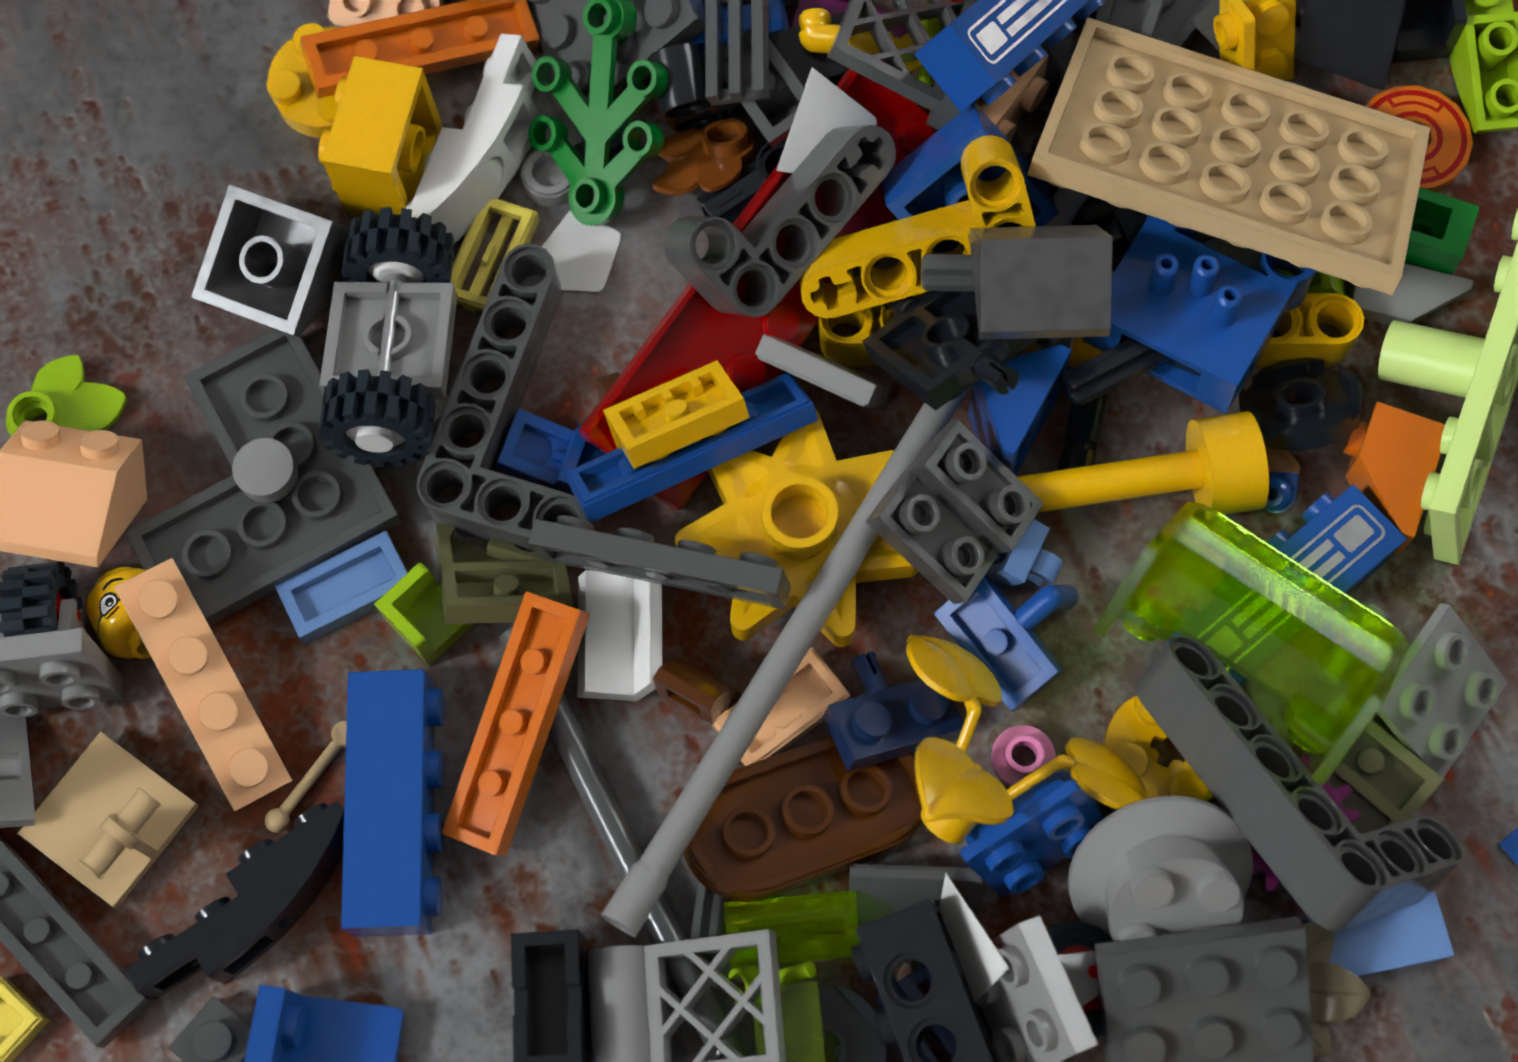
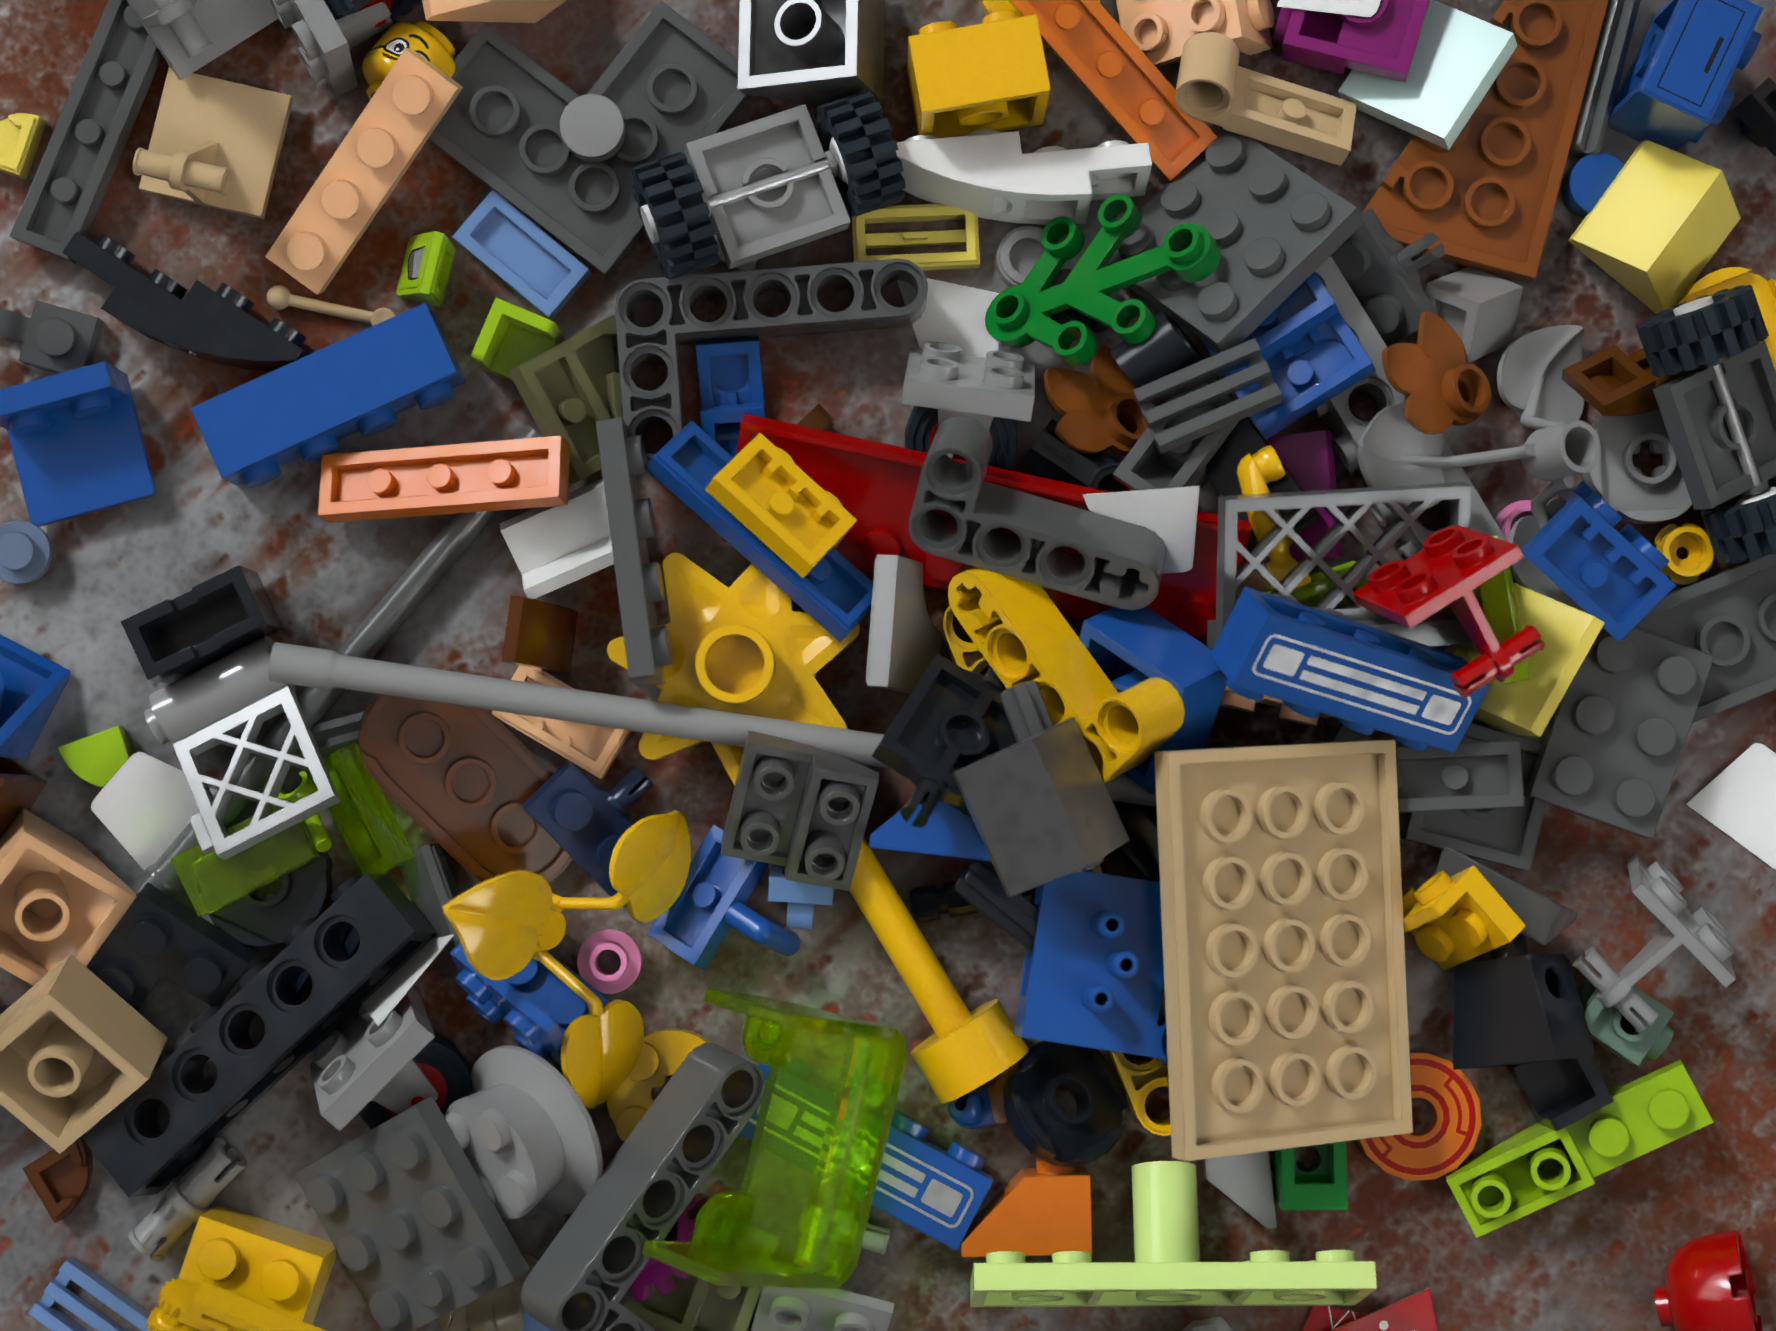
camera: 60 degrees right, 15 degrees up
none -> lime slope [396,231,456,307]
none -> light grey plate [901,342,1035,470]

